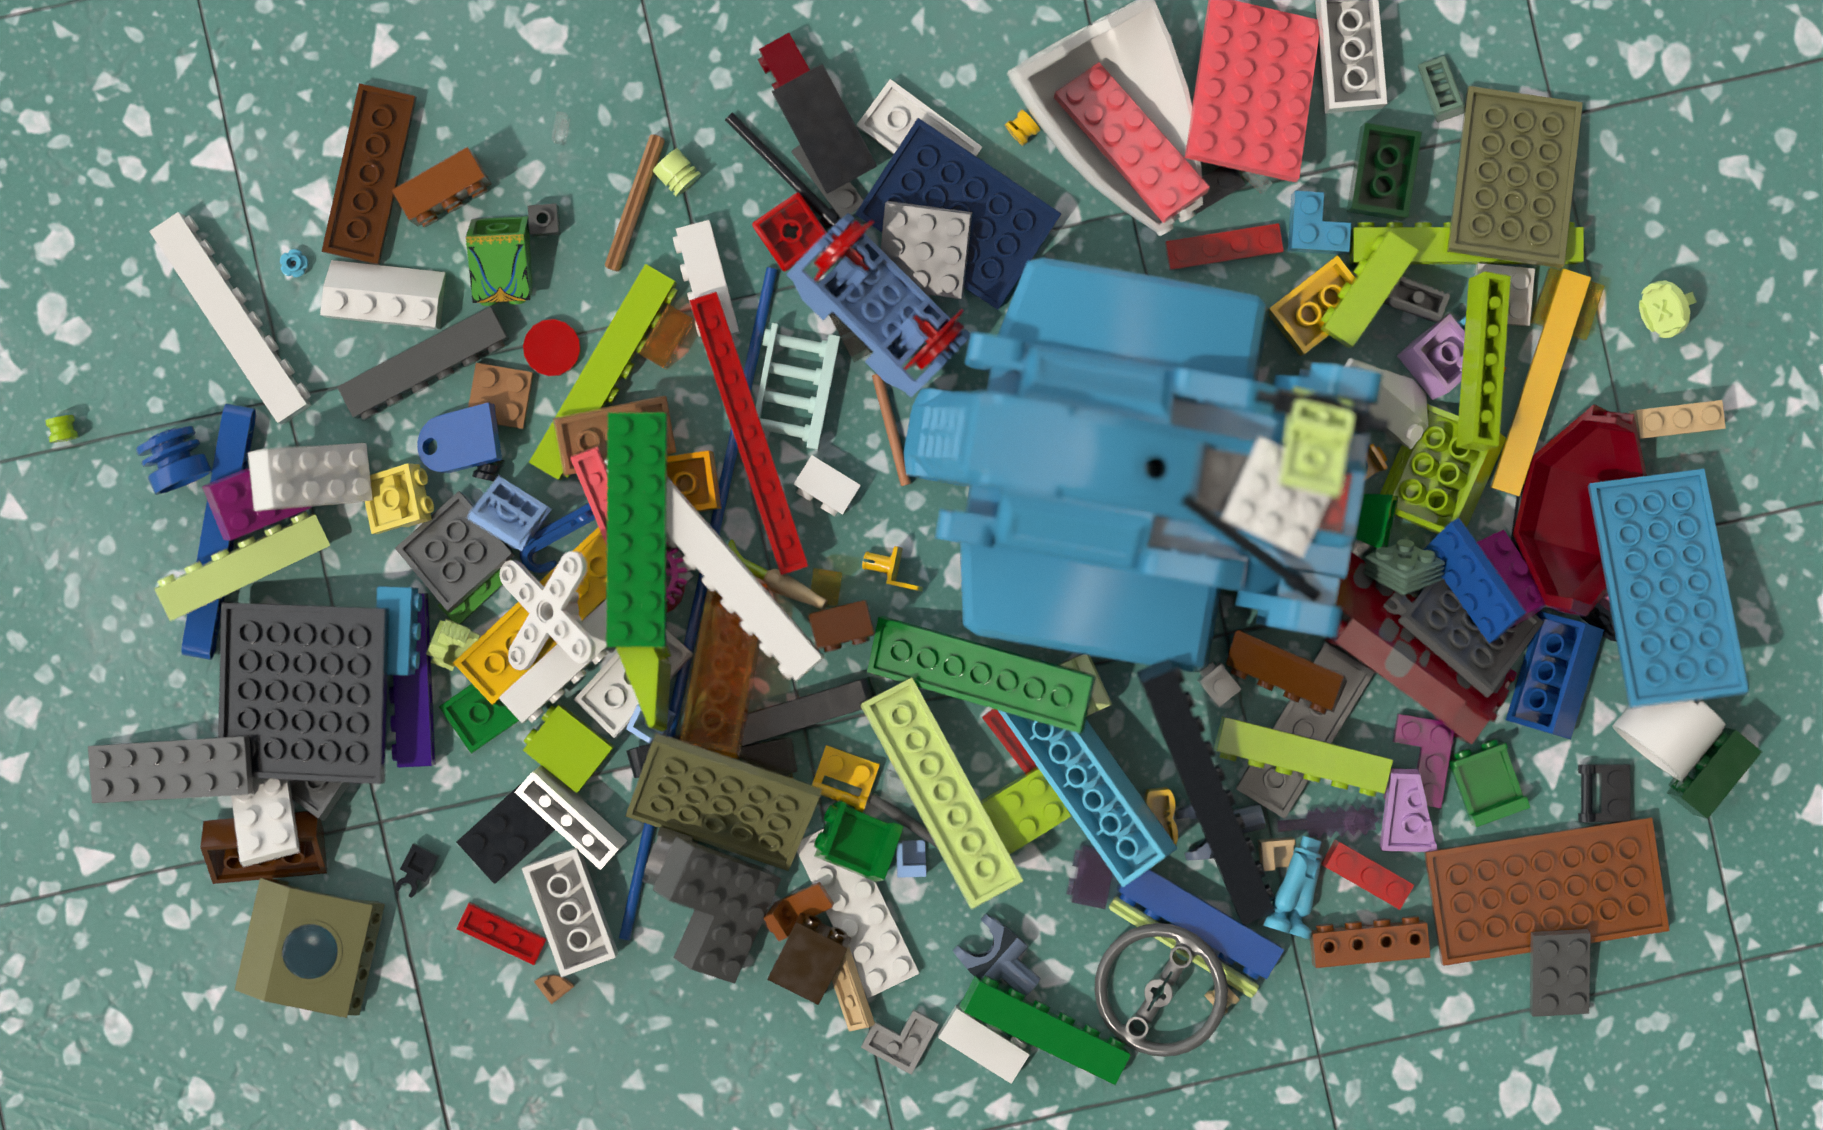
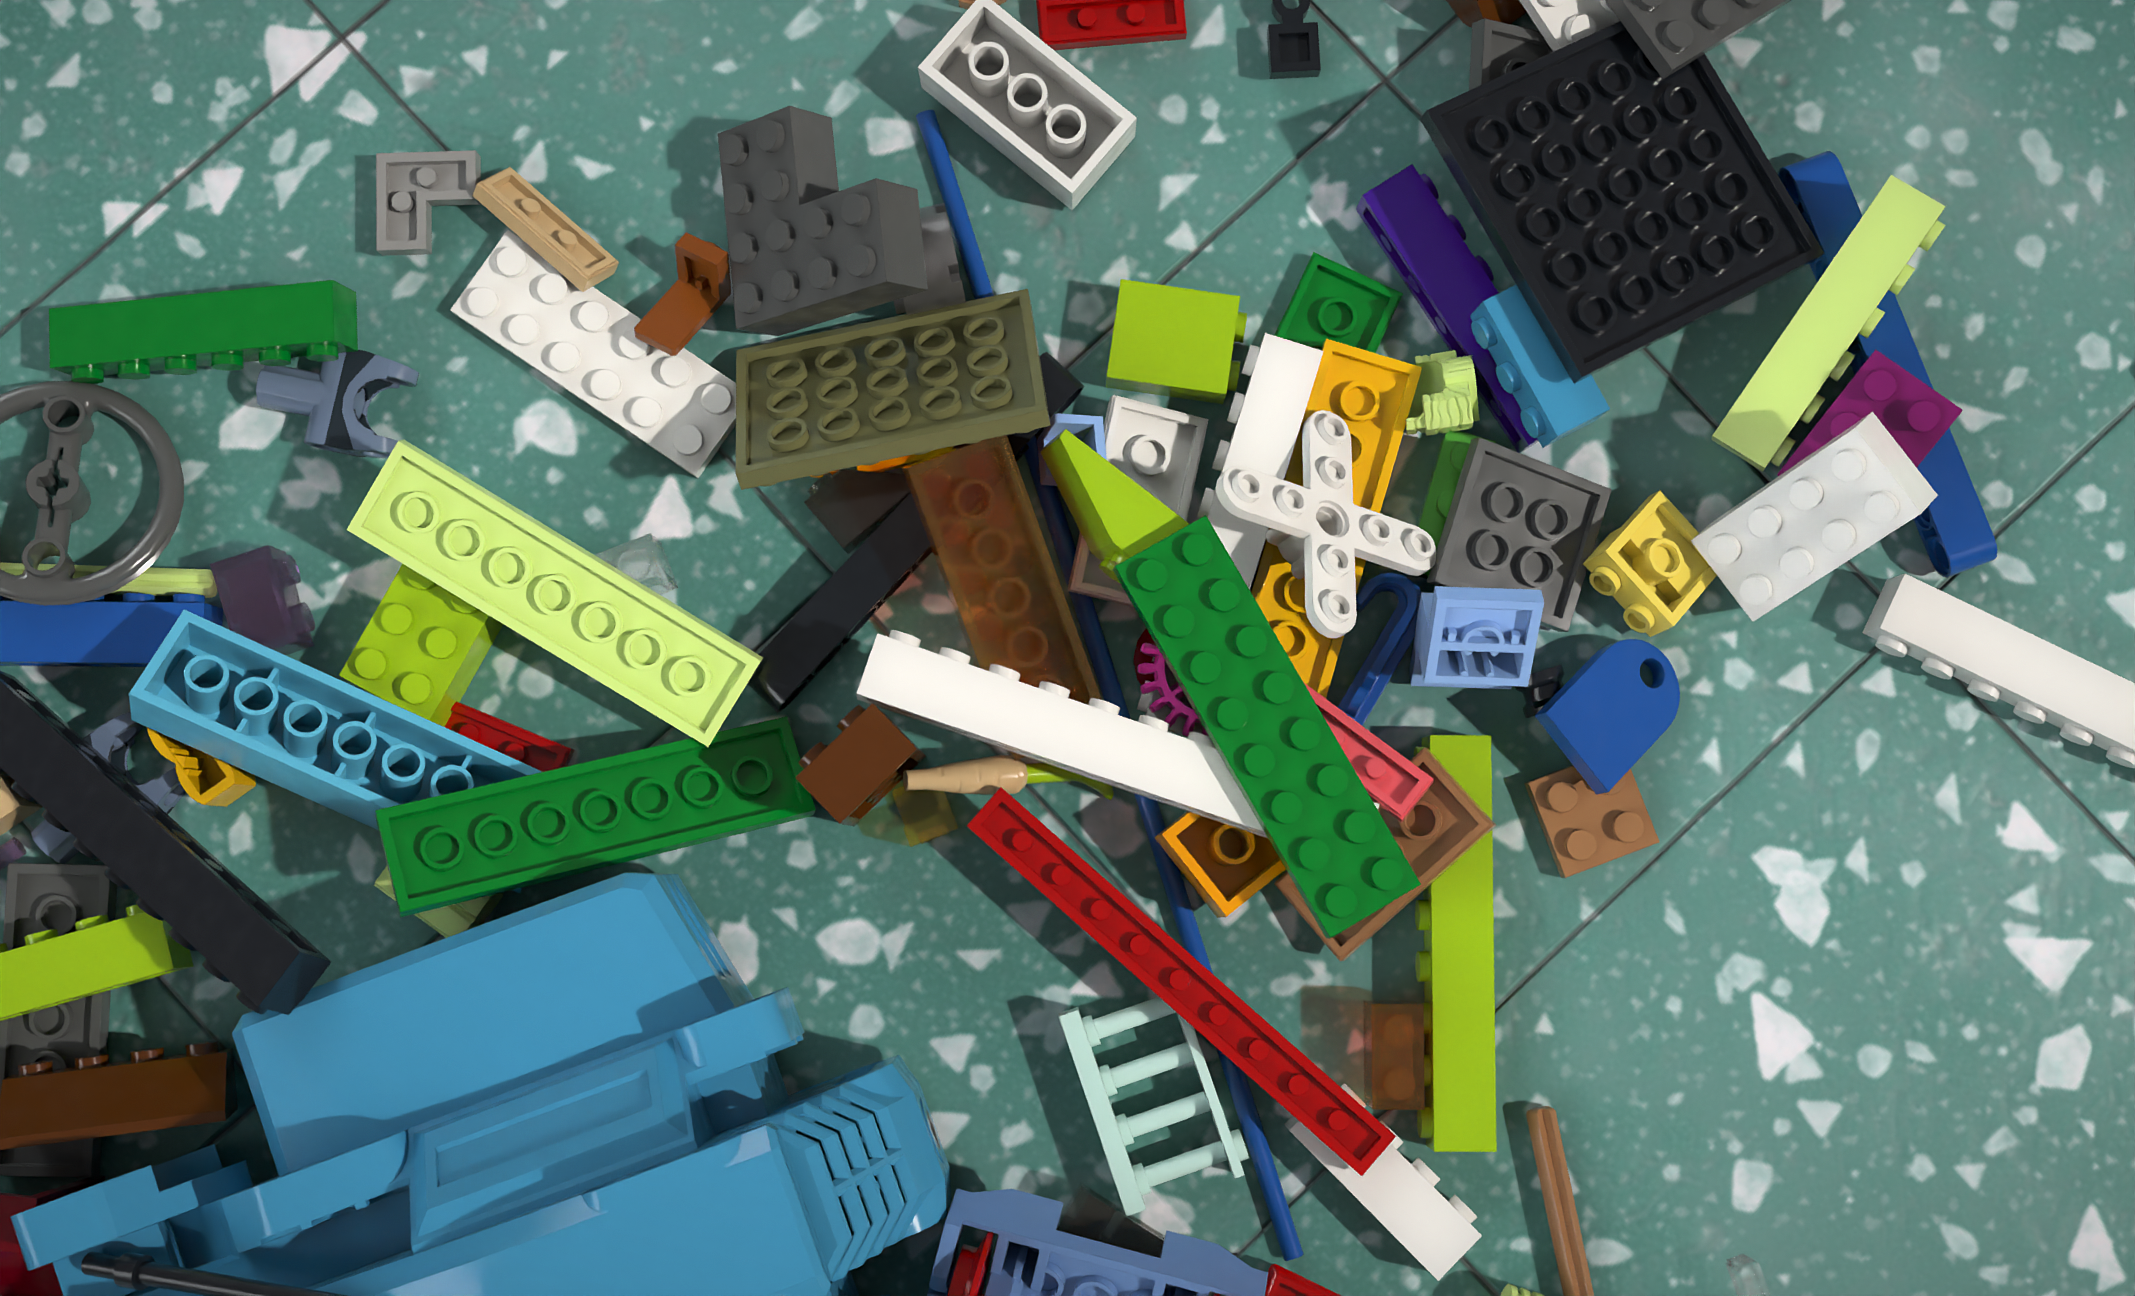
camera: 150 degrees right, 5 degrees down
blue wheel [136,426,212,495] -> none
medium azure plate [280,249,308,278] -> none
white slope [320,260,446,330] -> none
reddish brown plate [321,83,417,265] -> none
dark grey brick [337,307,509,420] -> none
dark orange brick [392,147,492,227] -> none
black plate [456,784,555,884] -> none
bright green slope [466,216,532,306] -> none
white brick [515,765,627,870] -> none
red tile [523,319,581,377] -> none
dark grey plate [528,203,561,237] -> none
dark brown panel [767,913,851,1005] -> none
white brick [794,455,861,516] -> none
yellow plate [812,745,880,813] -> none
green panel [814,801,904,882] -> none
yellow bracket [862,546,923,591] -> none
dark grey bar [868,793,938,848] -> none
nougat bar [872,374,912,486] -> none
light blue panel [897,840,926,878] -> none
white brick [938,1005,1030,1084] -> none
white bracket [1197,662,1242,707] -> none

